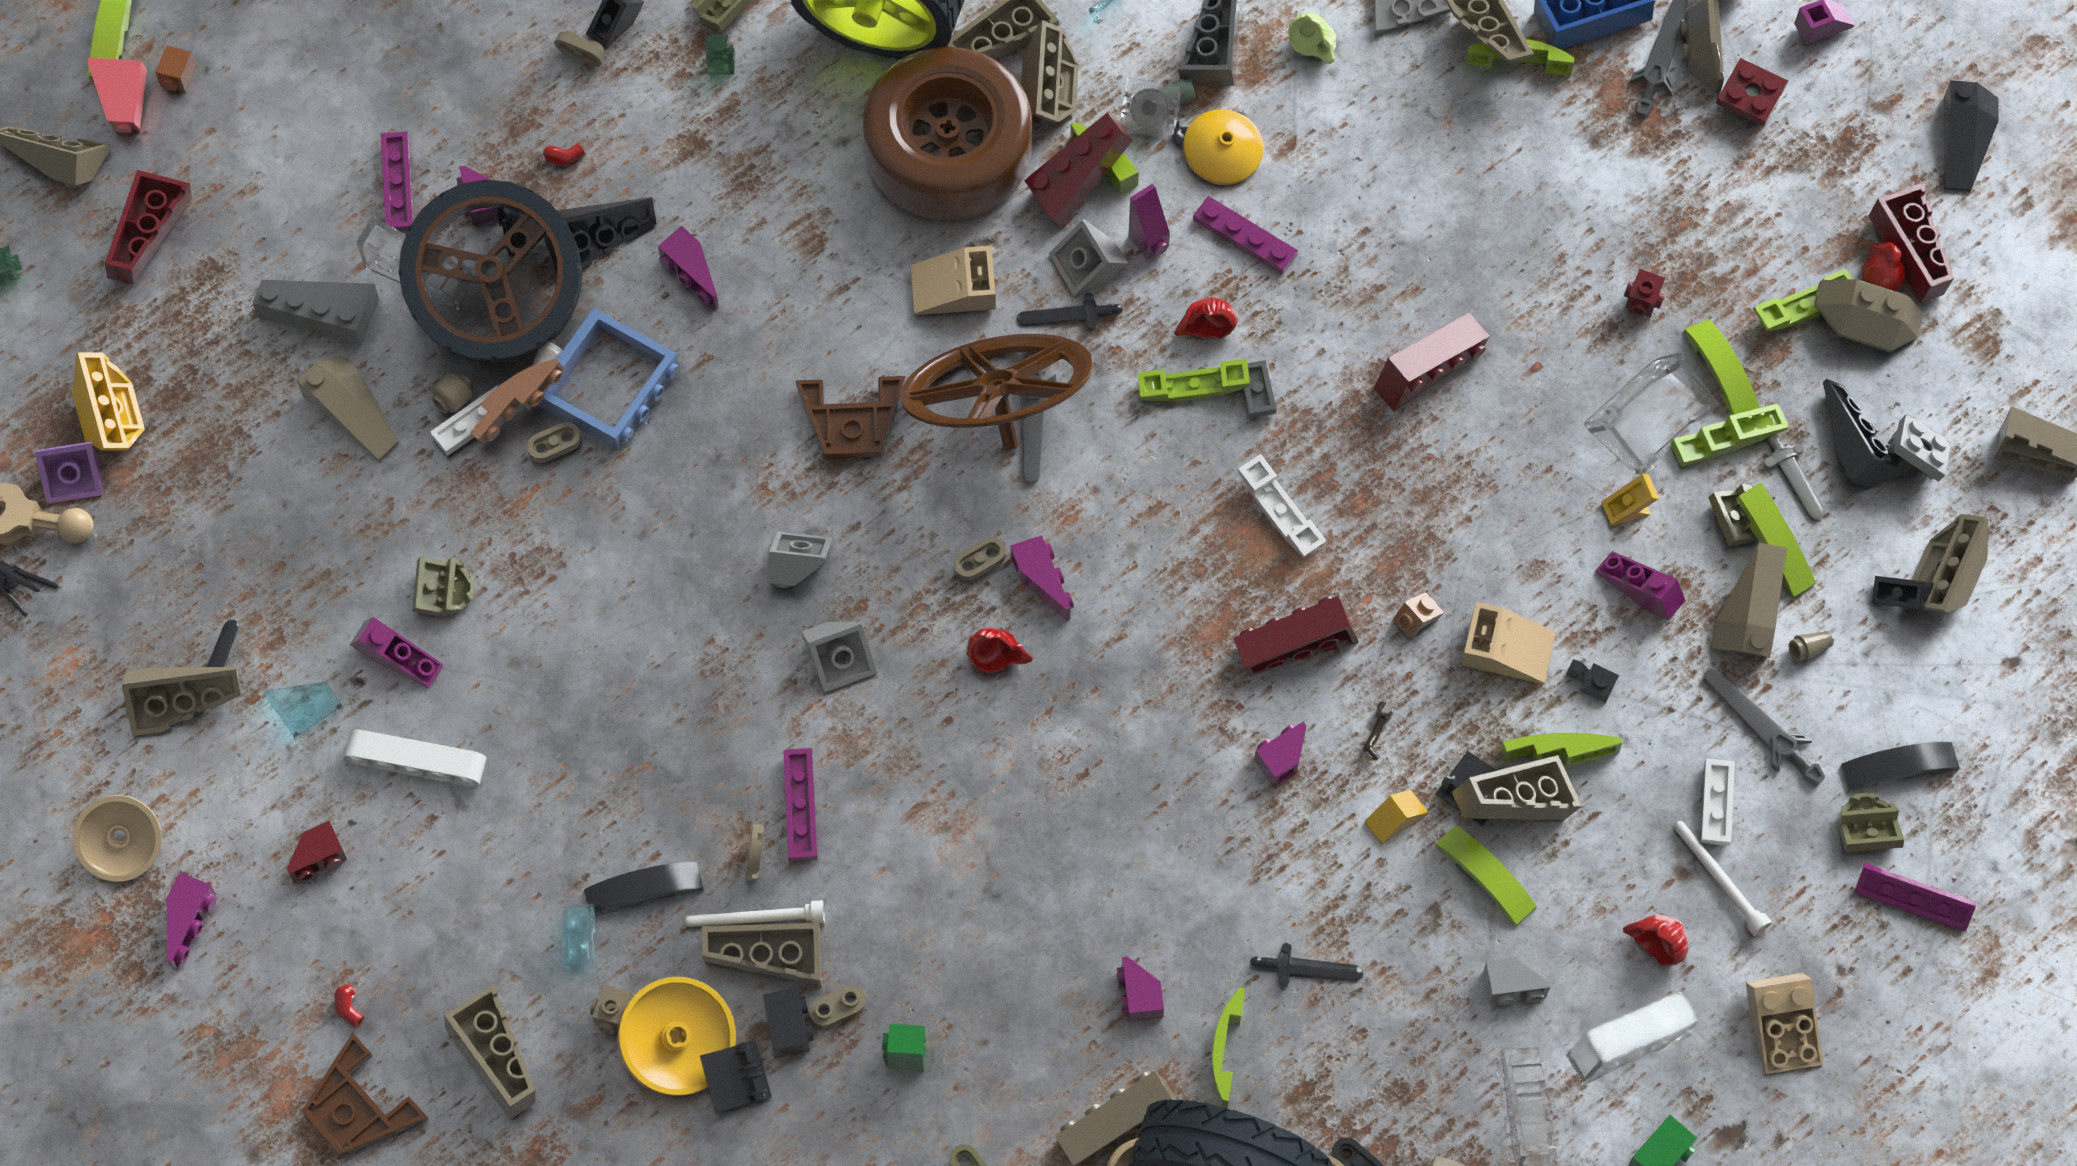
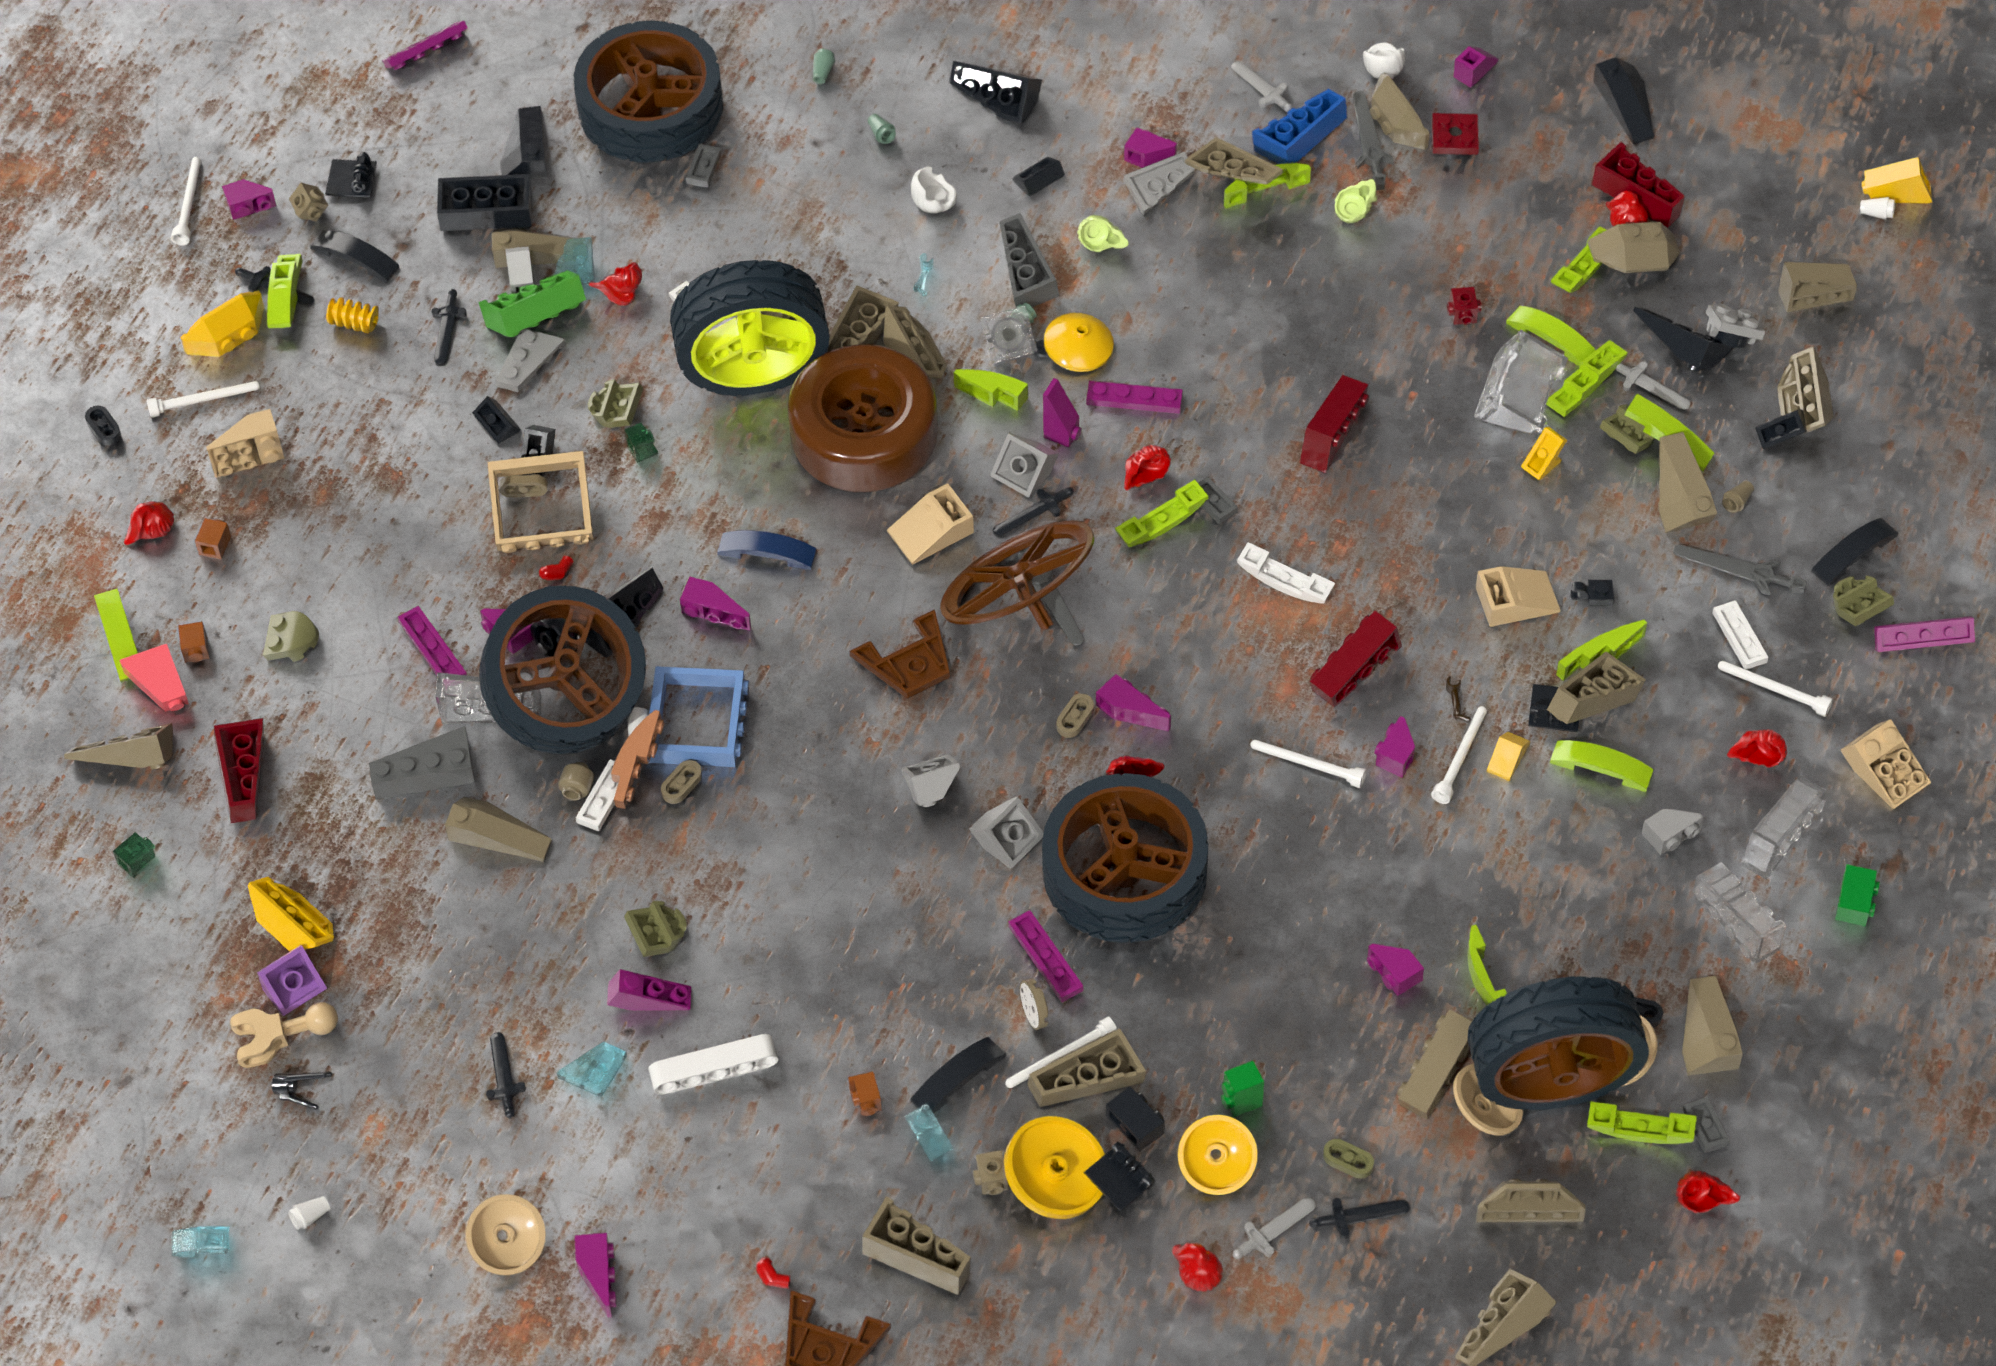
camera: 25 degrees left, 10 degrees down
dark tan wedge [121,667,242,736] -> none
dark red slope [287,820,347,883] -> none
dark tan plate [809,985,866,1029] -> none
dark red wedge [1024,112,1133,228] -> none
black sword [1250,943,1364,987] -> none
medium nougat bracket [1393,592,1444,639] -> none
magenta slope [1595,551,1686,620] -> none
none -> olive slope [263,611,319,662]
none -> tan window [487,451,594,553]
none -> dark blue slope [717,530,817,570]
none -> dark orange brick [848,1071,882,1116]
none -> wheel [1042,773,1209,943]
none -> yellow dish [1178,1115,1257,1195]
none -> white piece [1251,740,1367,789]
none -> yellowish green hair [1334,179,1377,224]
none -> white piece [1431,706,1487,804]

